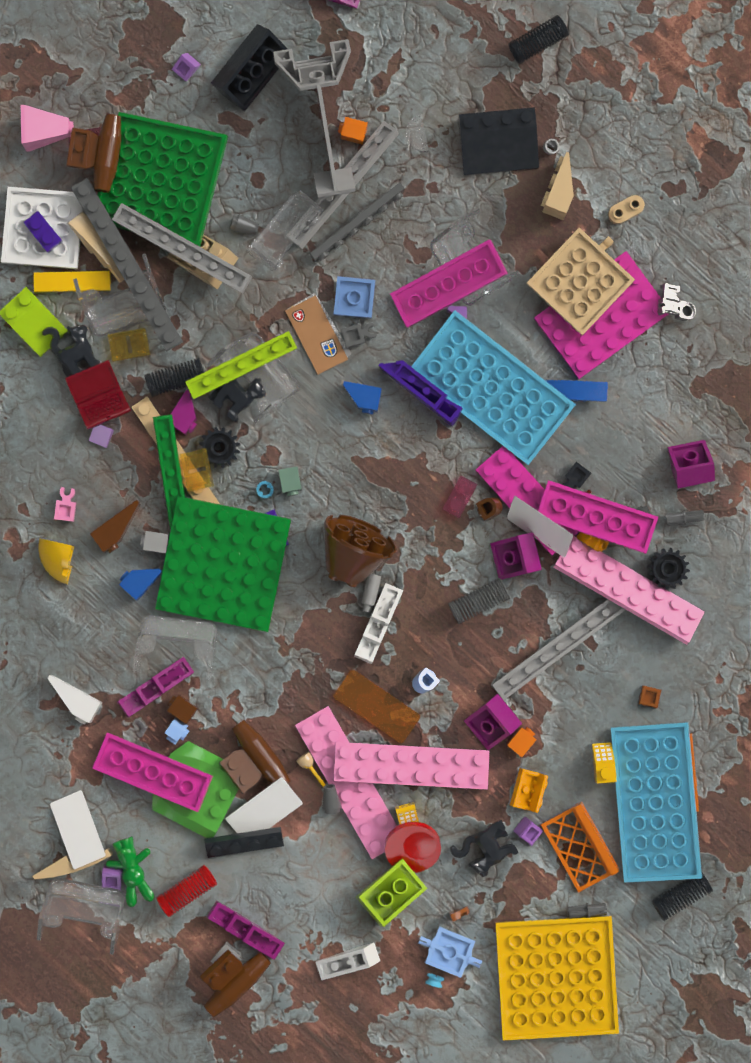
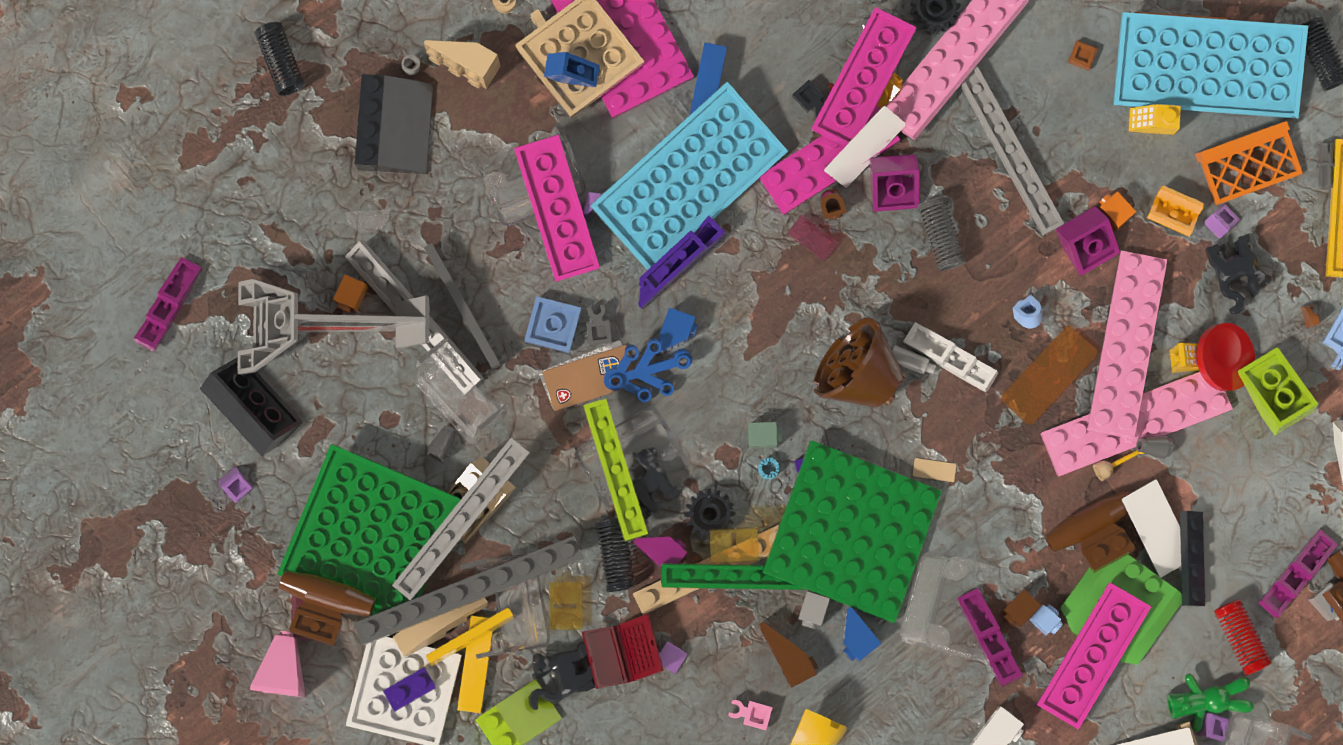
camera: 75 degrees left, 5 degrees down
none -> yellow tile [426,608,514,667]
none -> blue slope [544,52,600,87]
none -> blue plant [604,338,692,402]
none -> tan sticker [913,458,956,482]

